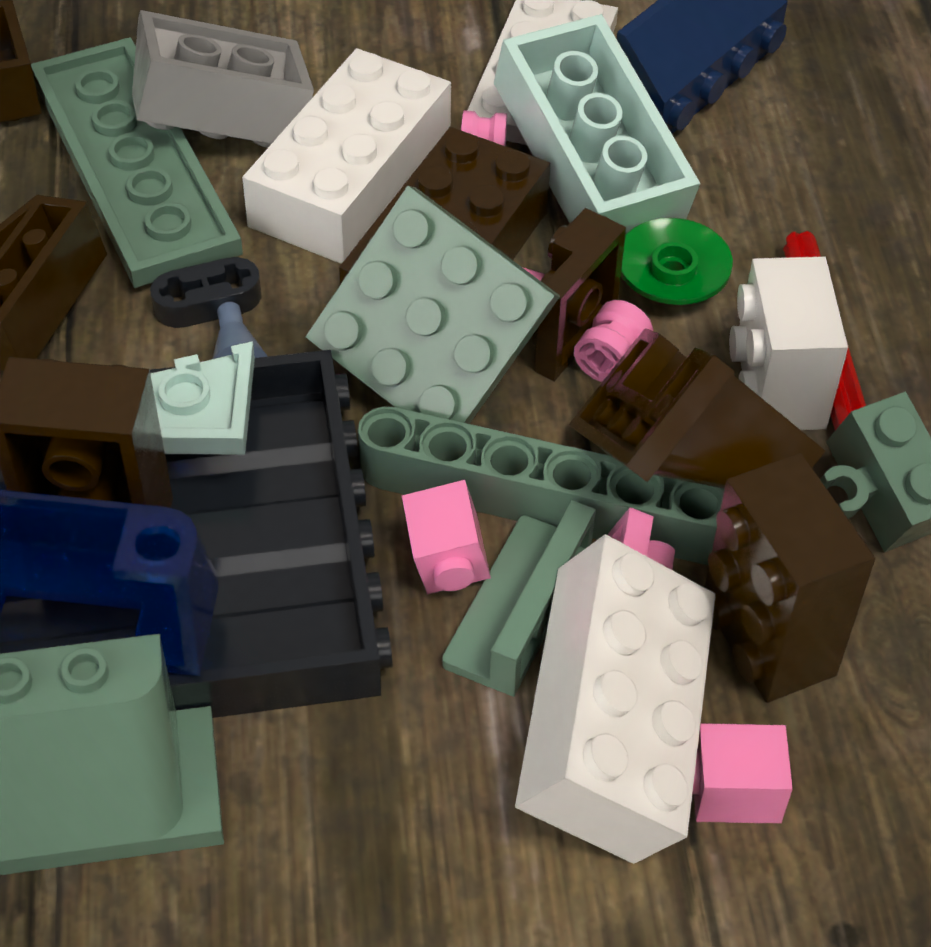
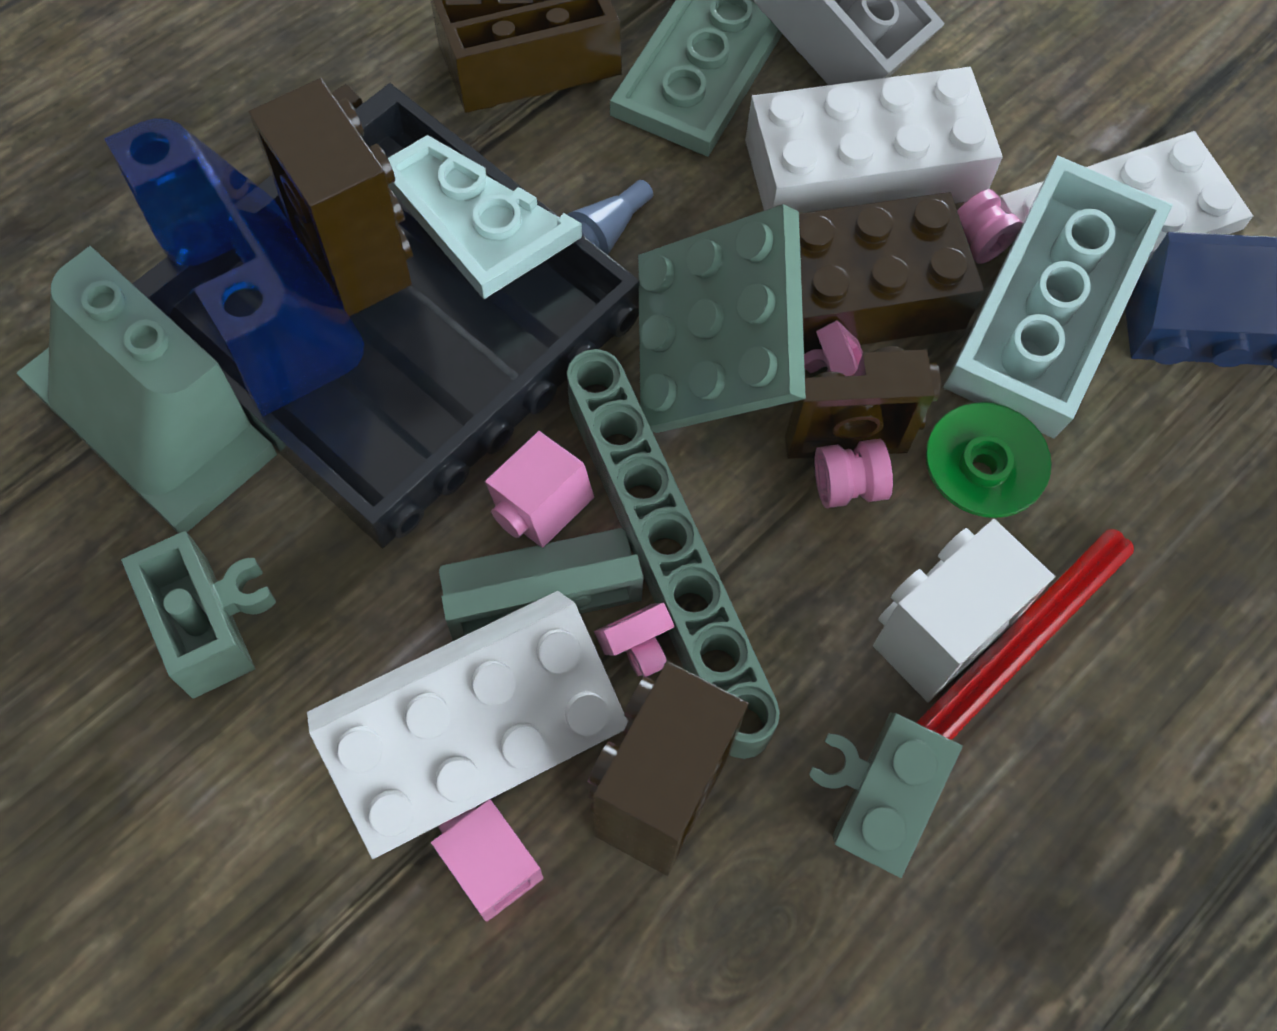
camera: 50 degrees right, 15 degrees up
black beam [150,257,262,328] -> none
dark brown windscreen [569,328,825,489] -> none
none -> sand green brick [121,530,276,699]

